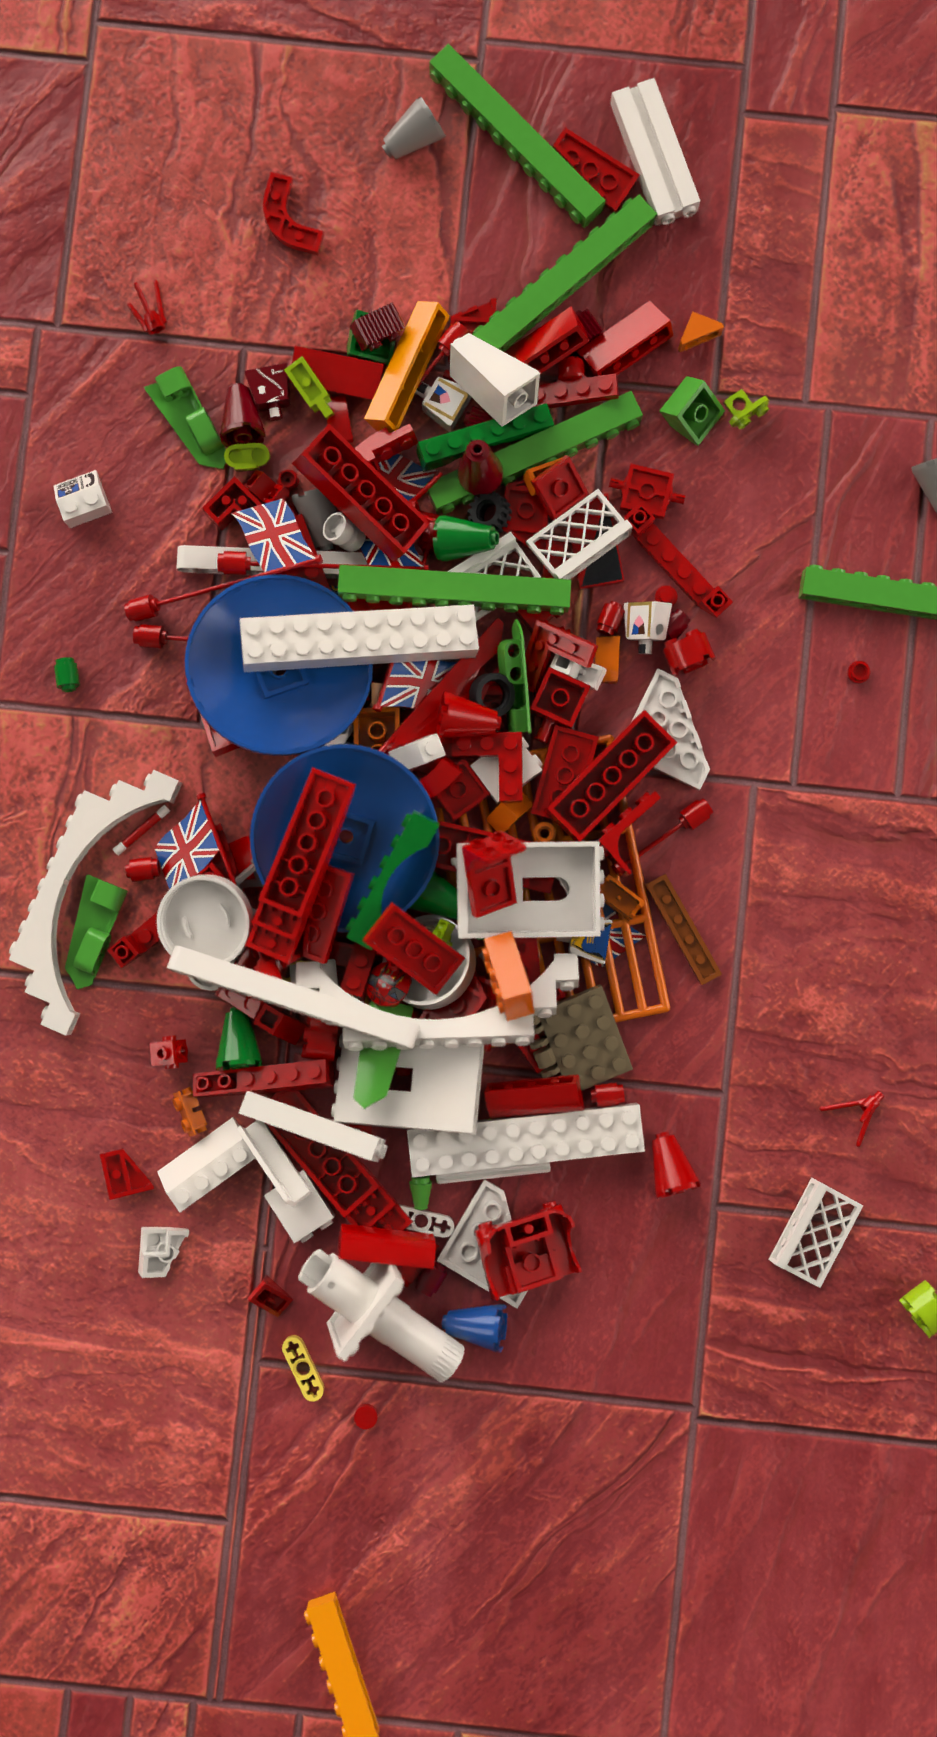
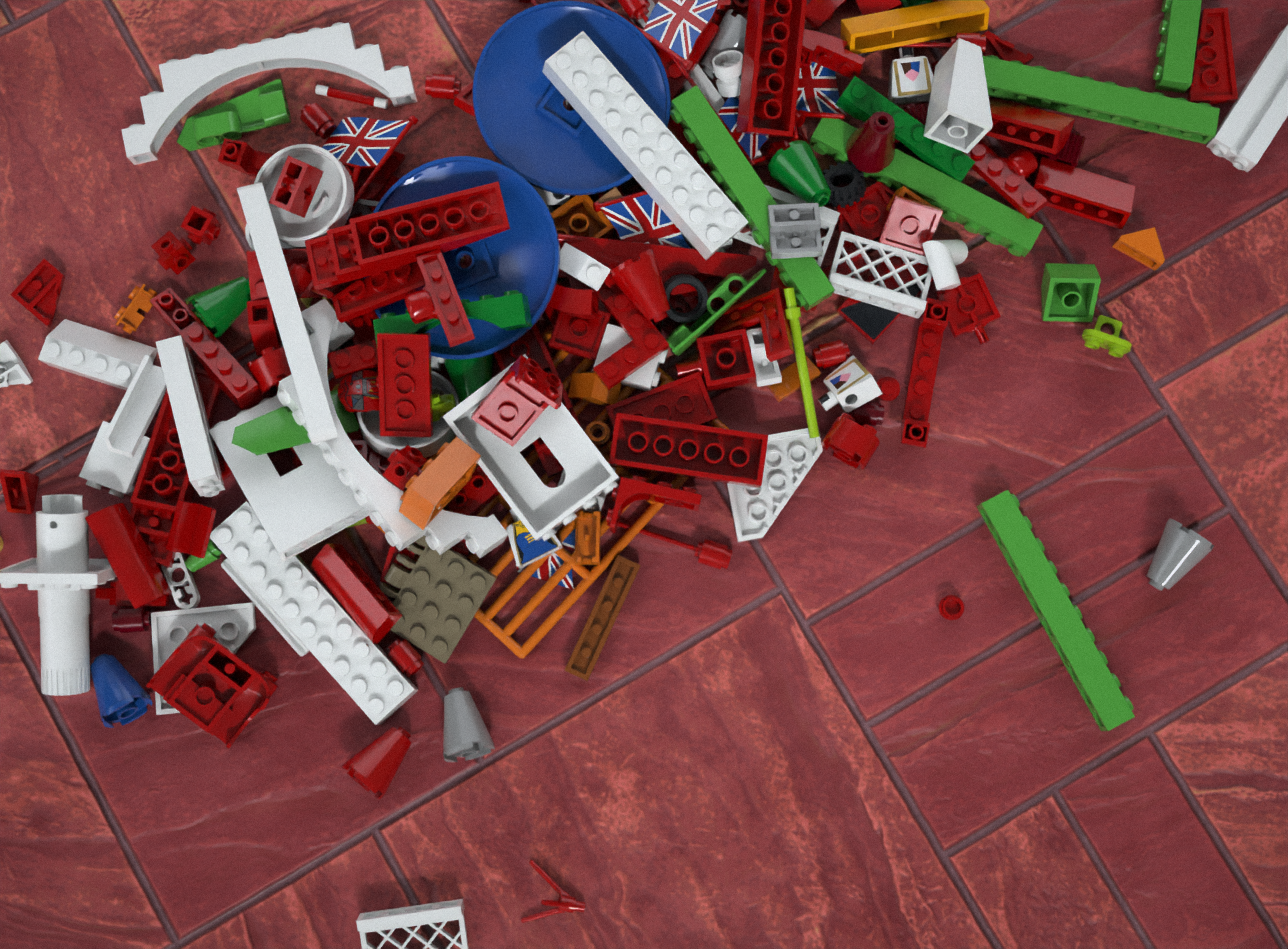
camera: 55 degrees right, 5 degrees down
none -> red panel [166,500,216,558]
none -> red brick [180,205,221,246]
none -> red brick [269,156,324,218]
none -> red brick [383,445,428,491]
none -> red plate [404,248,475,348]
none -> red brick [425,73,461,100]
none -> light grey cone [443,687,495,762]
none -> light grey slope [768,203,823,259]
none -> lime bar [784,287,820,438]
none -> white brick [922,239,968,290]

